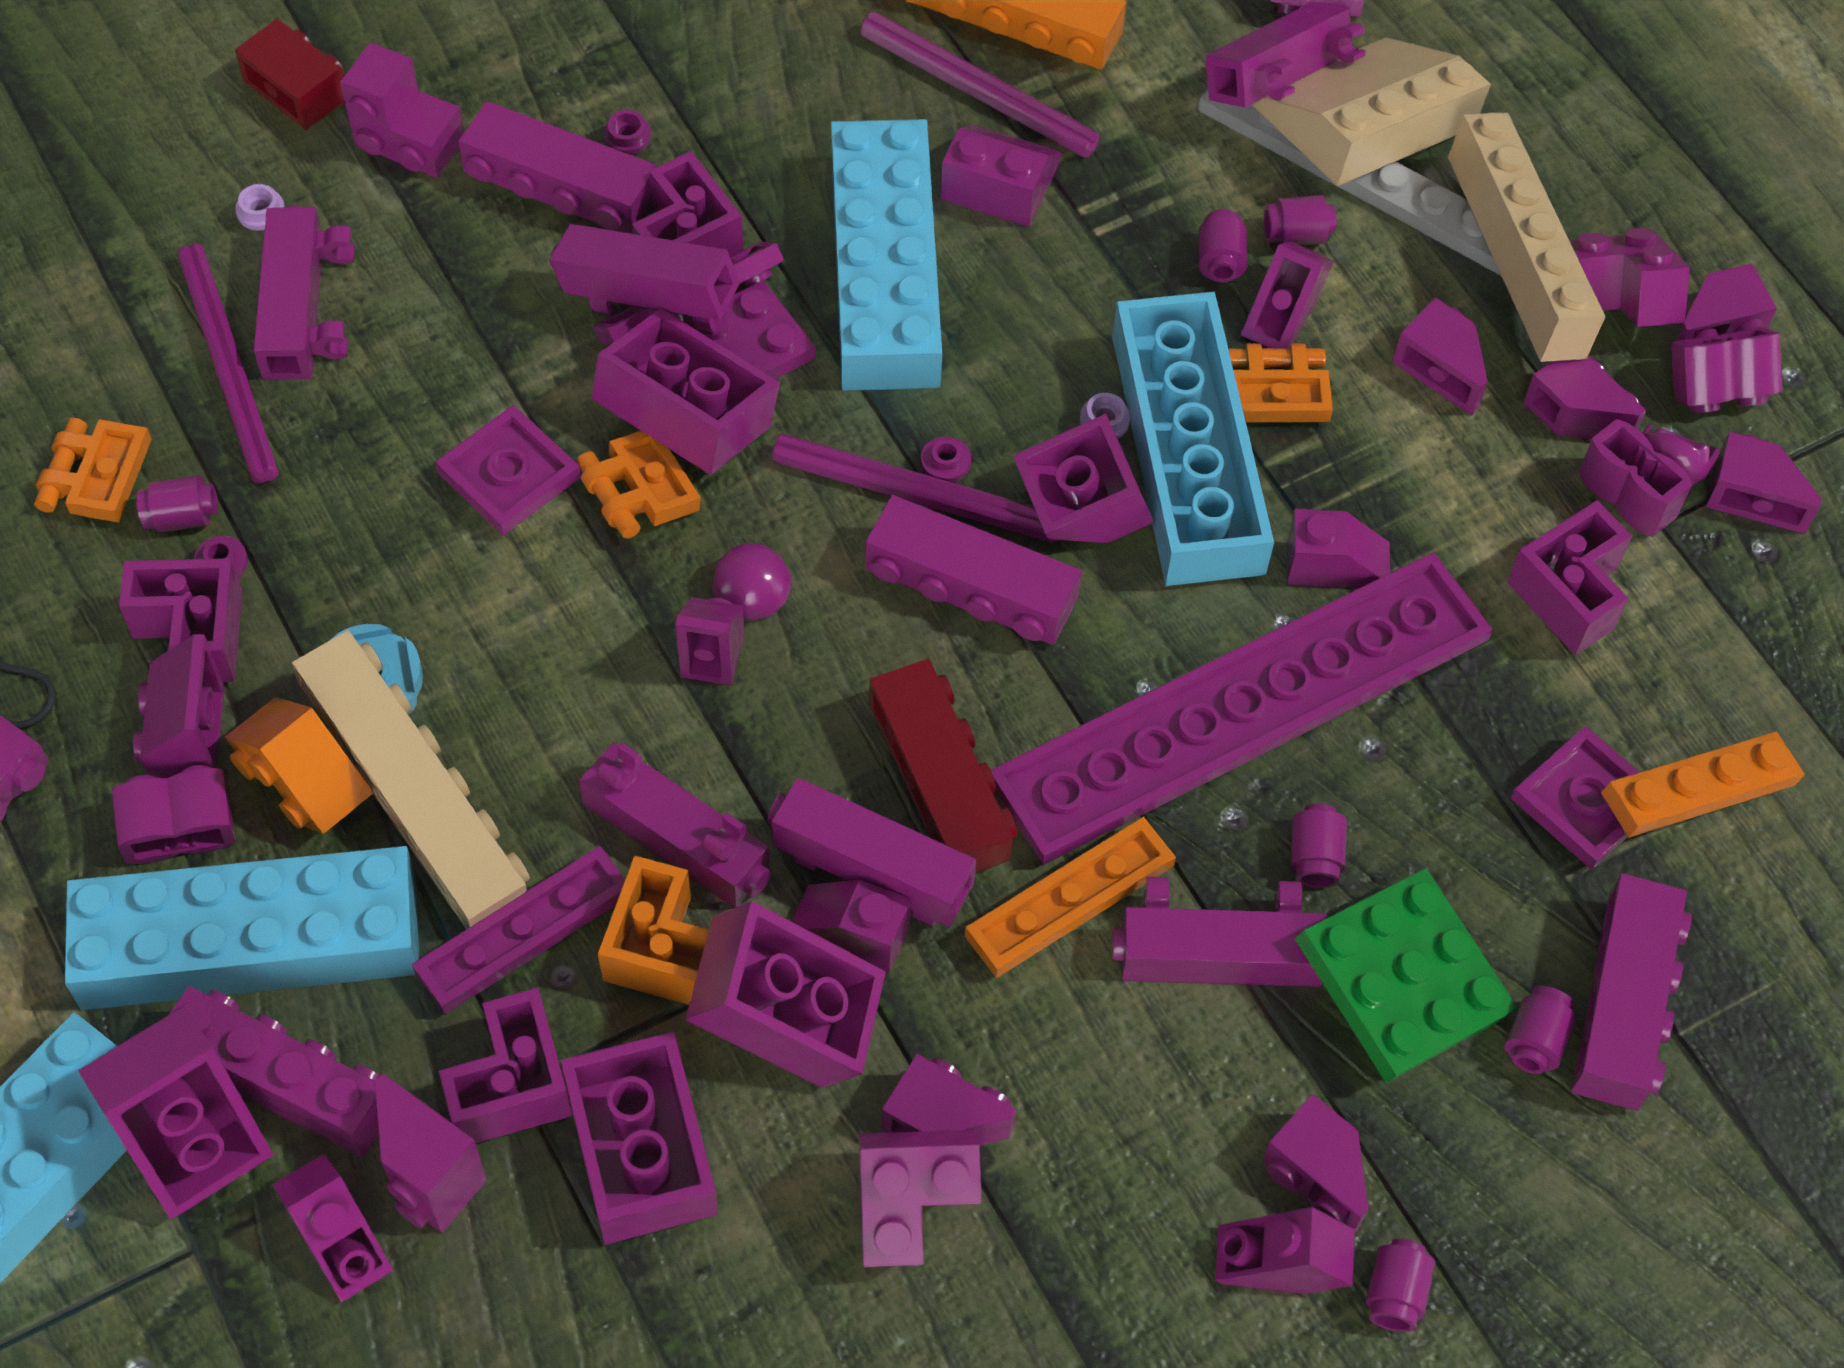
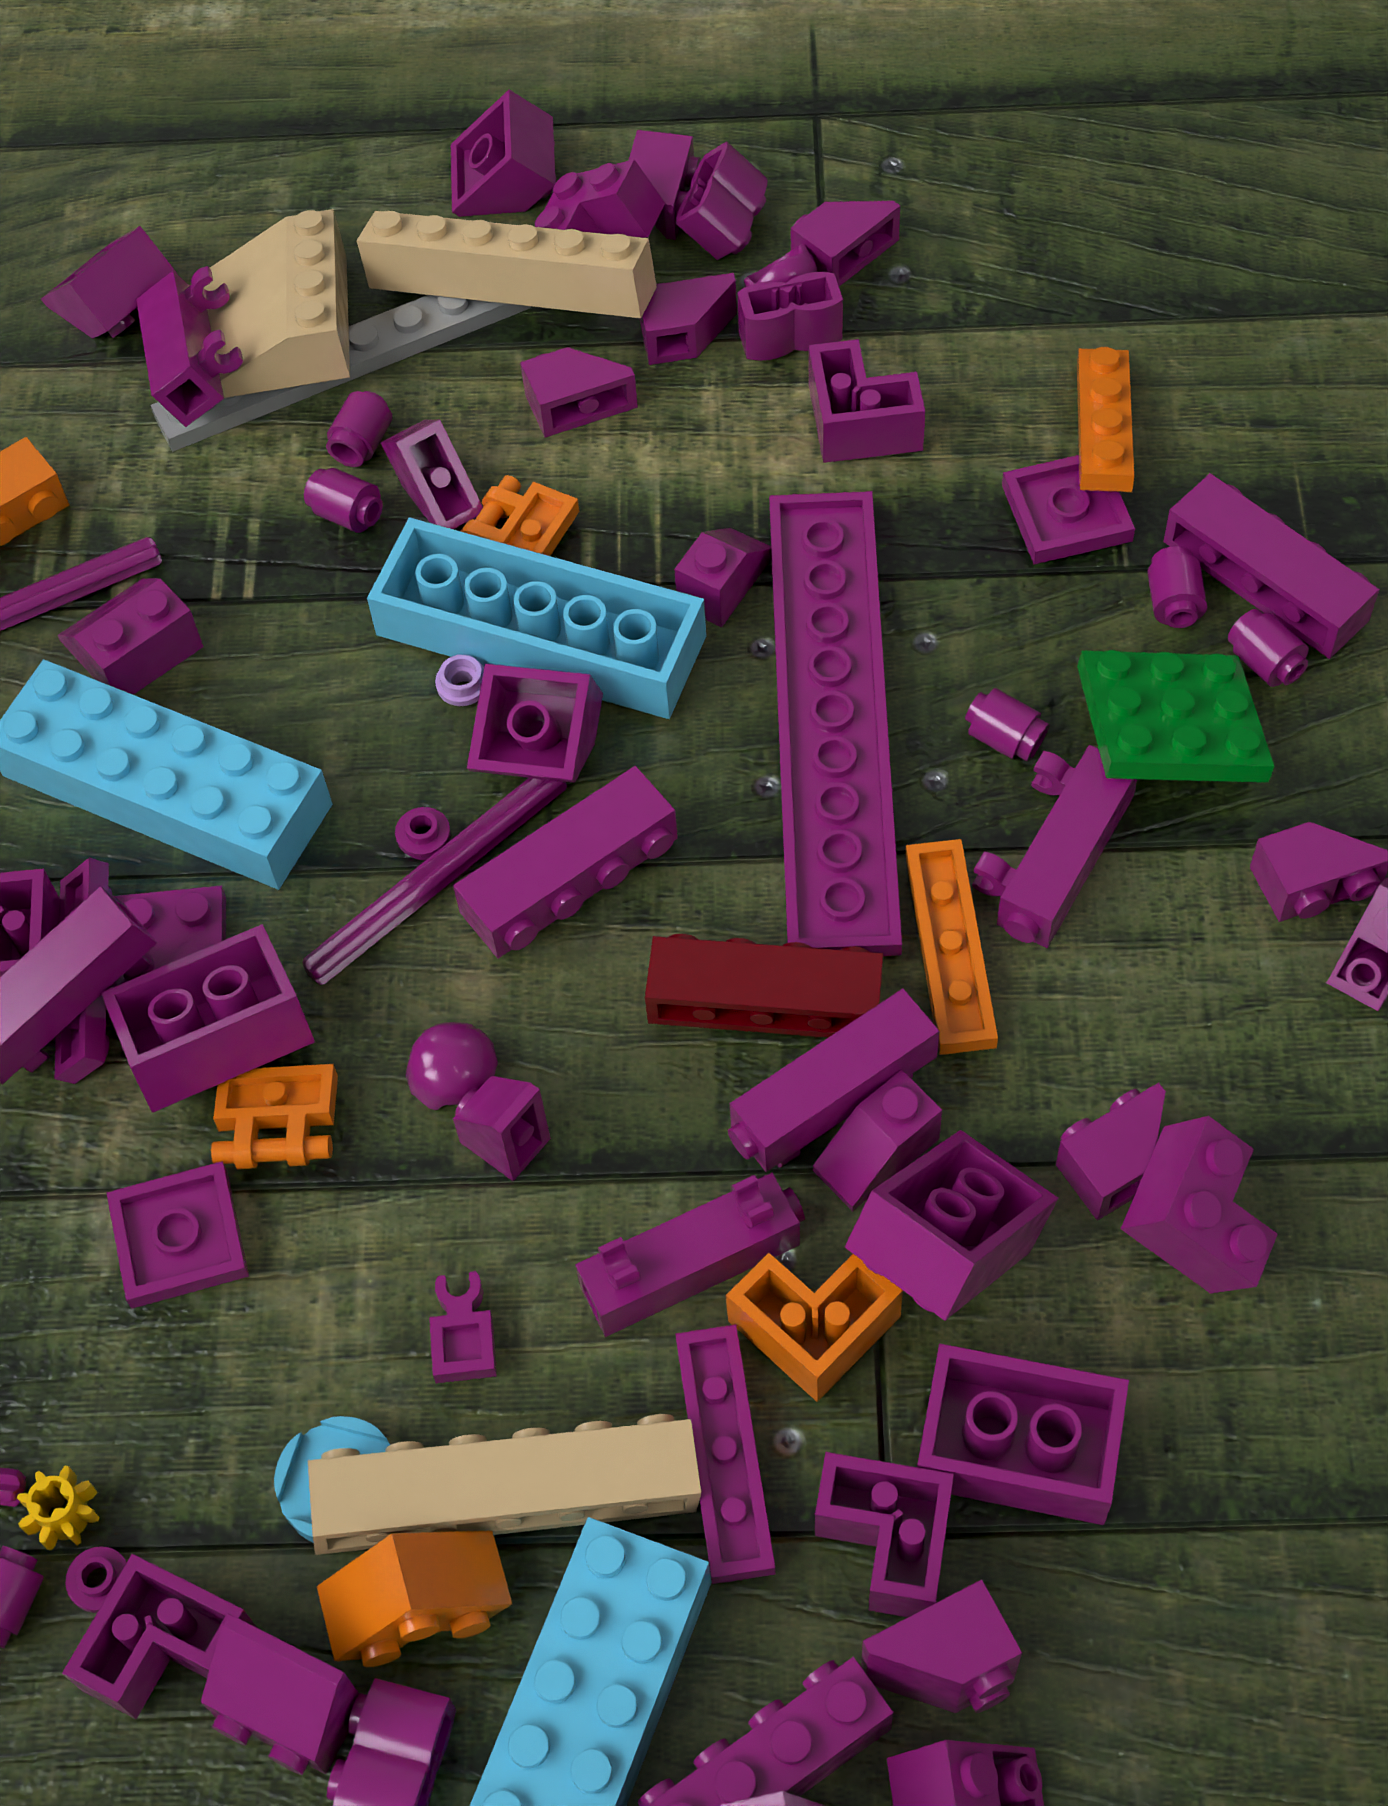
camera: 55 degrees left, 0 degrees up
none -> yellow gear [17,1466,100,1551]
none -> magenta plate [429,1271,497,1384]
none -> magenta slope [451,89,556,217]
none -> magenta brick [1147,546,1207,628]

